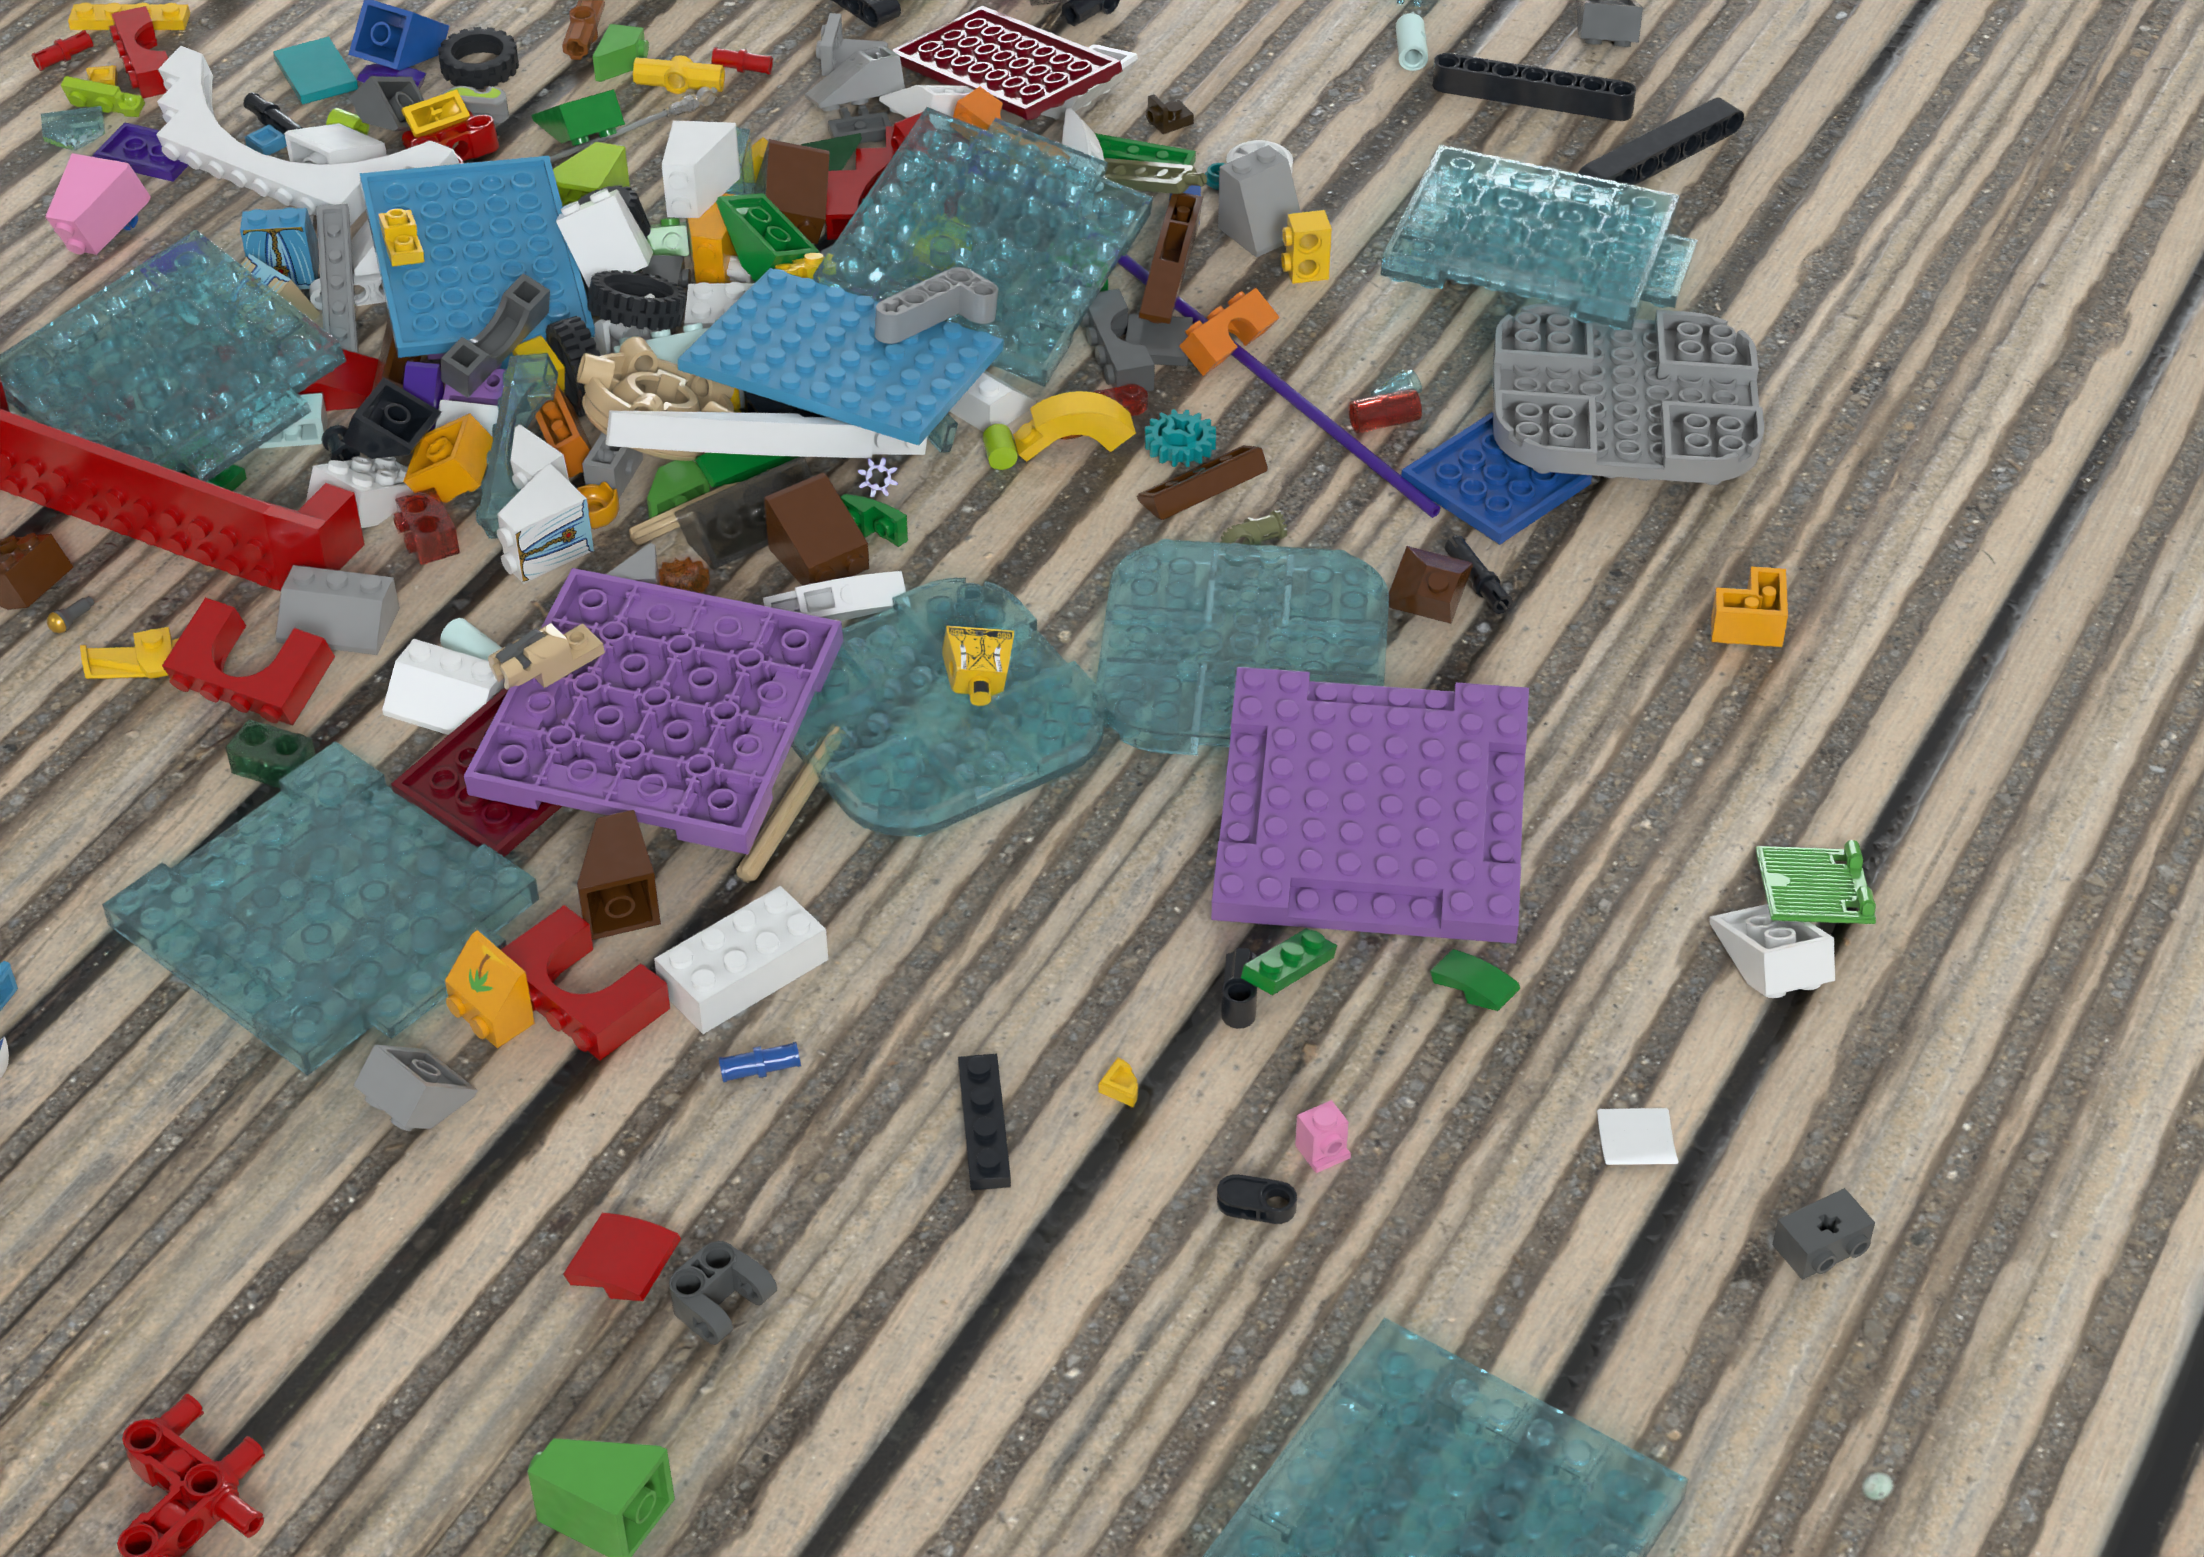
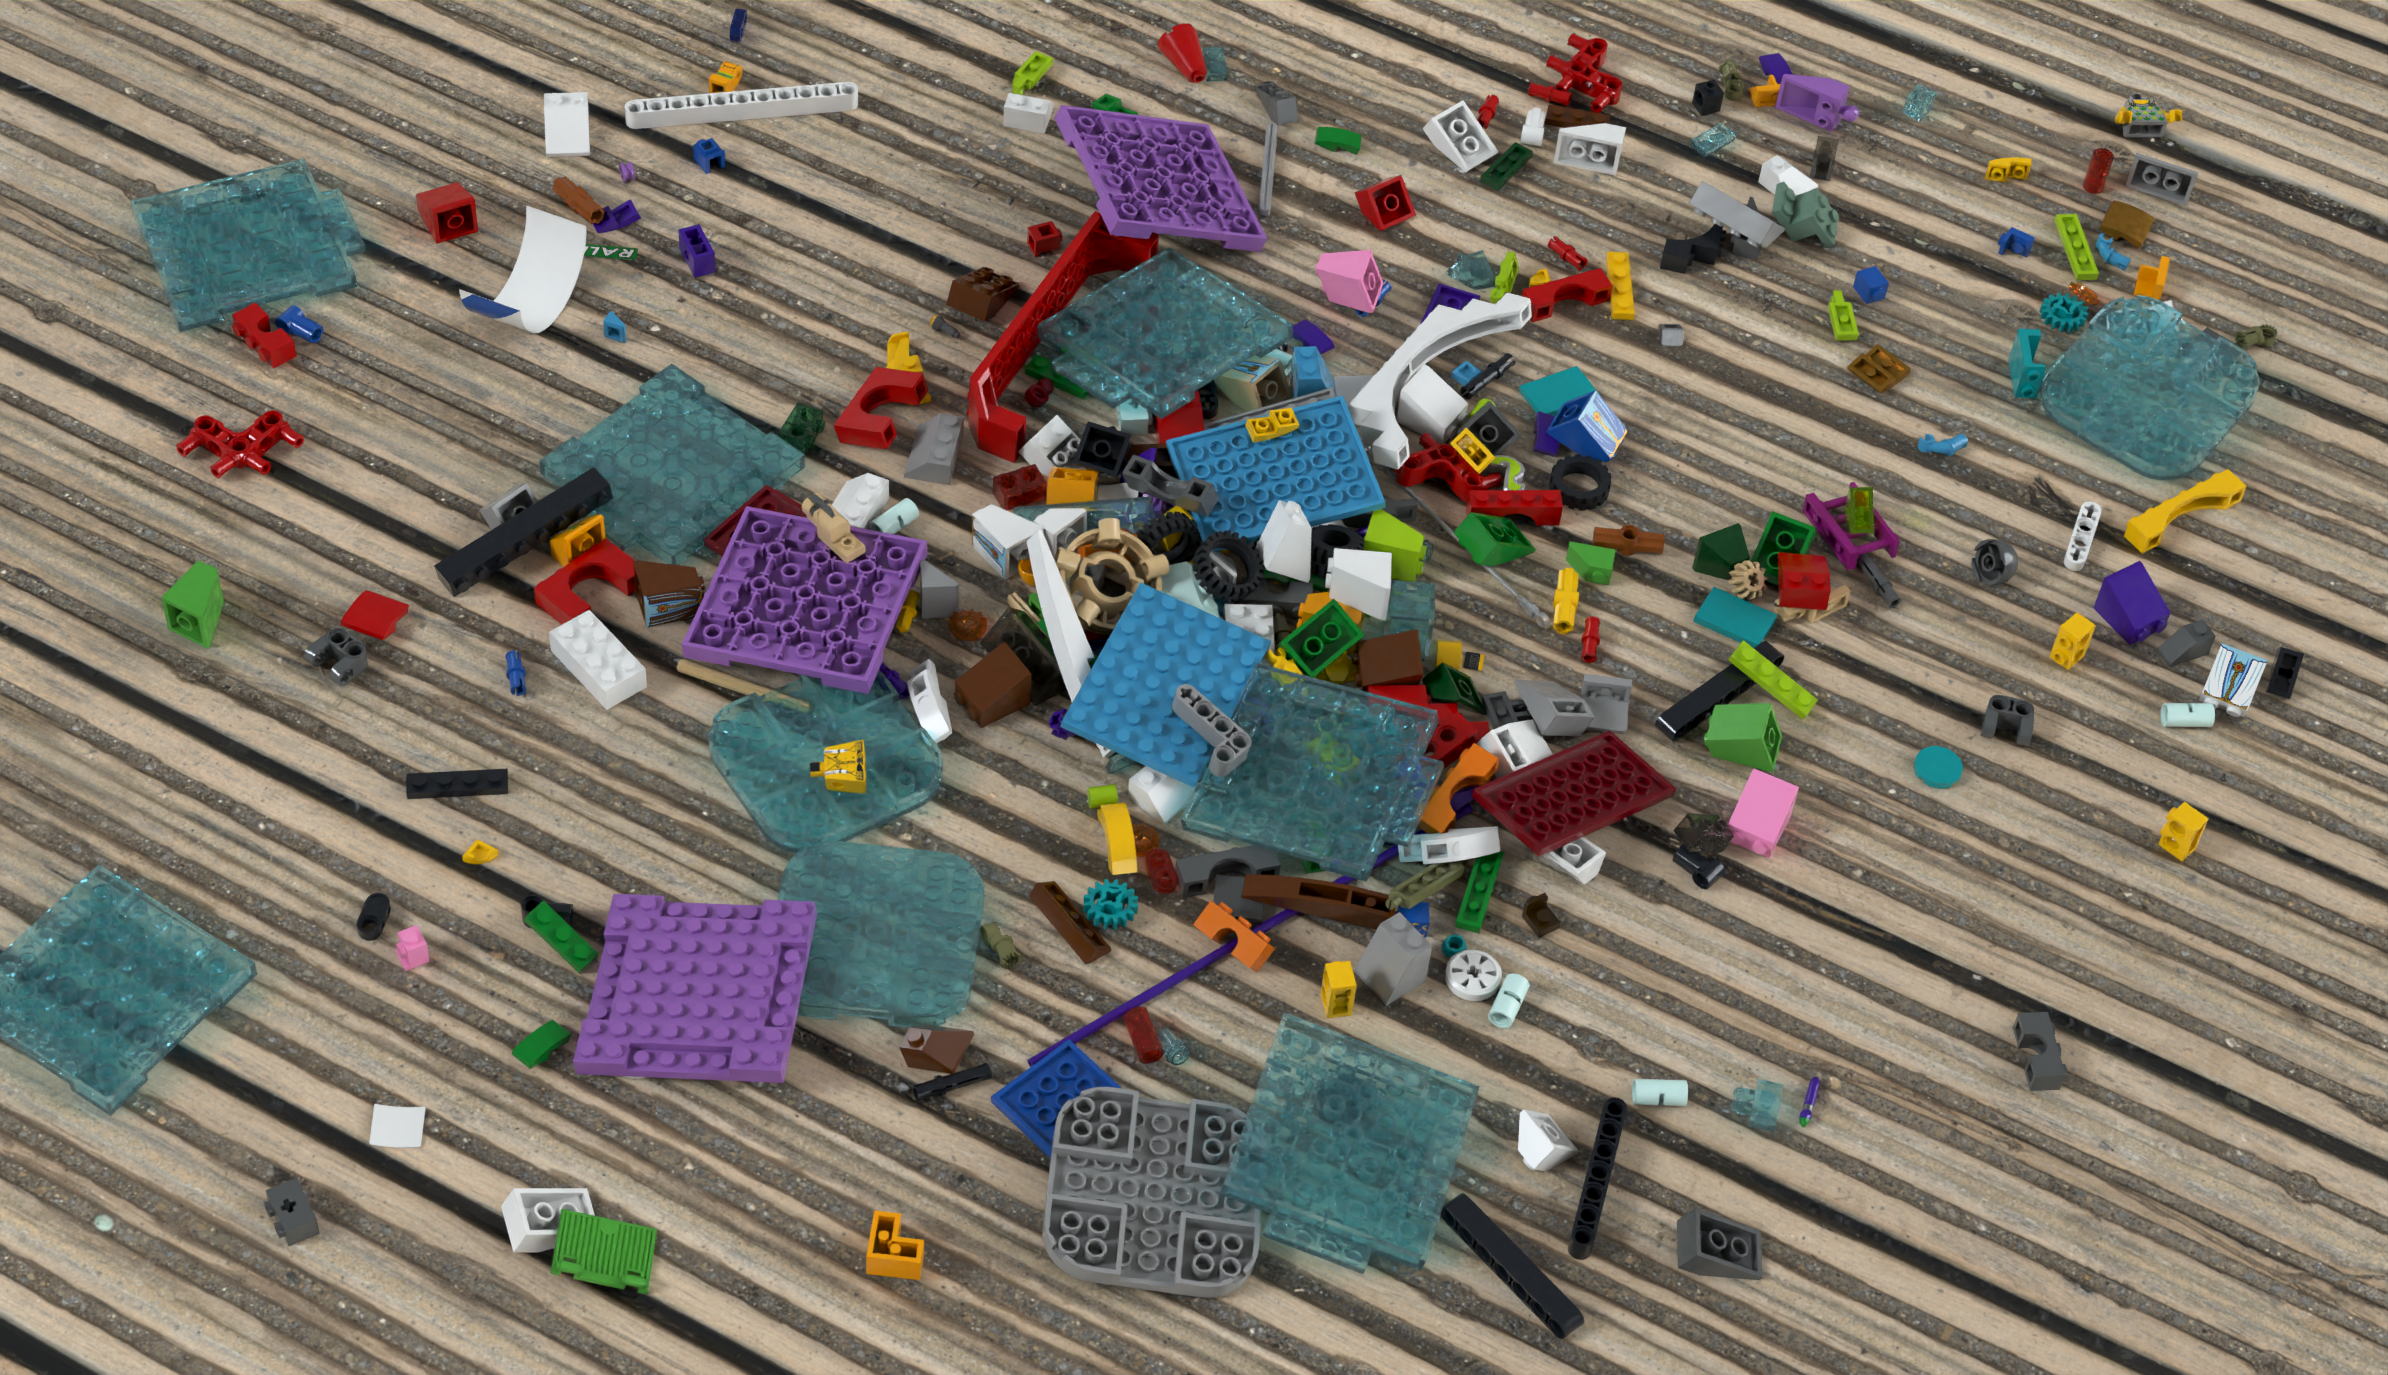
camera: 85 degrees right, 5 degrees up
green slope [840,494,908,547] -> none
none -> black brick [434,467,613,597]
none -> red arch [1466,490,1563,526]
none -> light aqua pin [1488,973,1530,1029]
none -> white slope [1518,1109,1579,1171]

